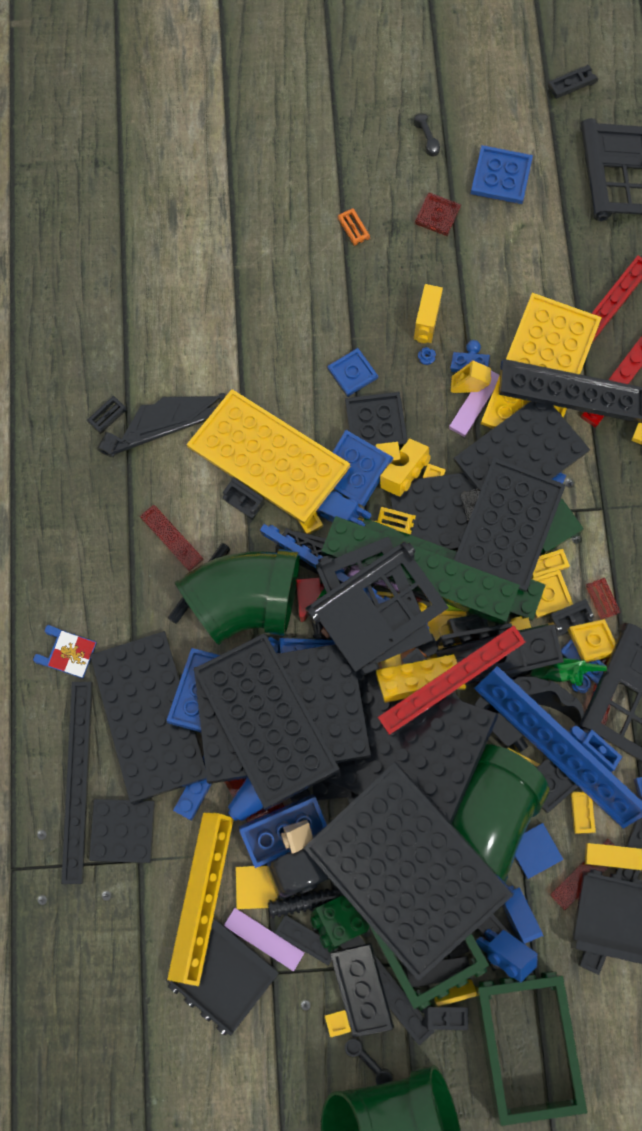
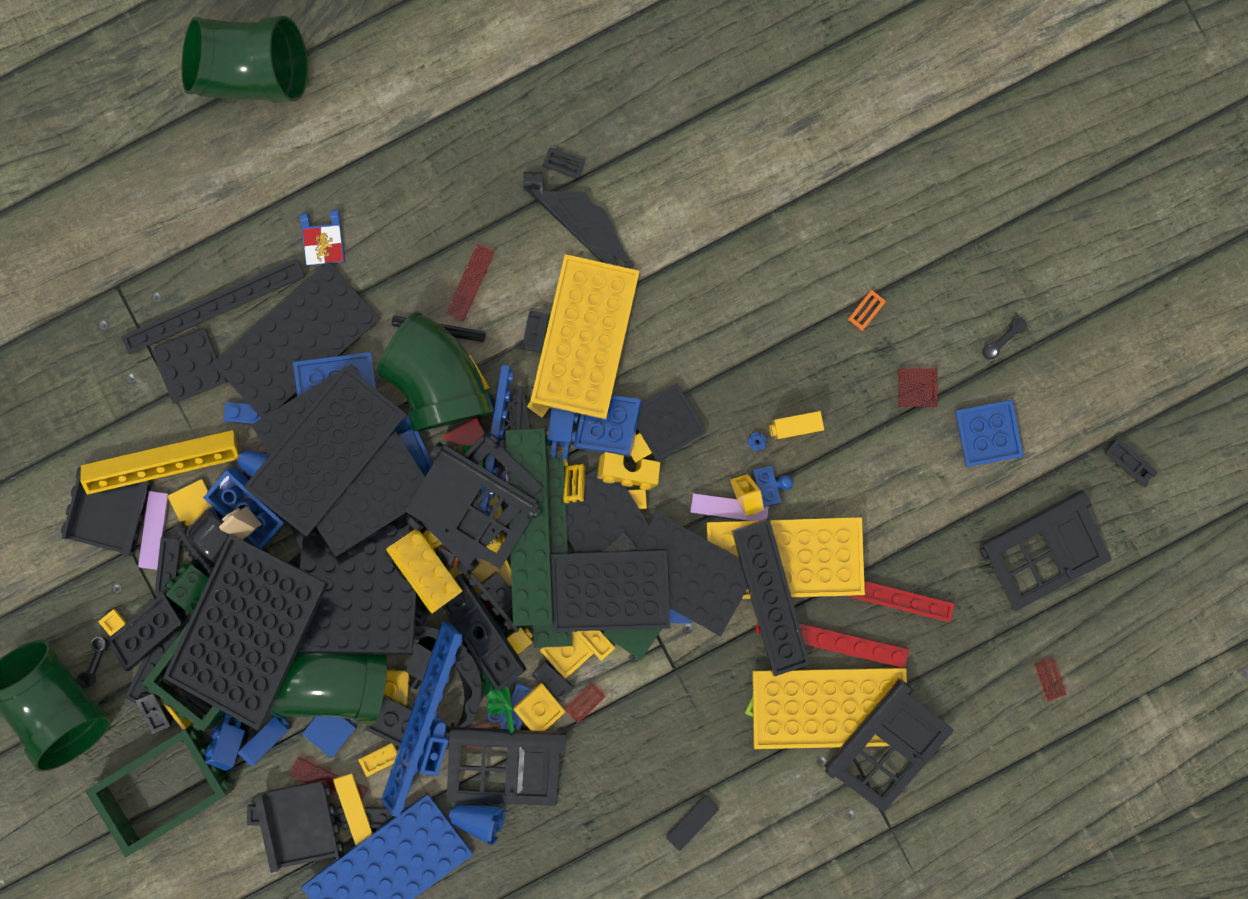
camera: 60 degrees right, 15 degrees up
blue tile [328,348,378,397] -> none
red plate [377,625,525,735] -> none

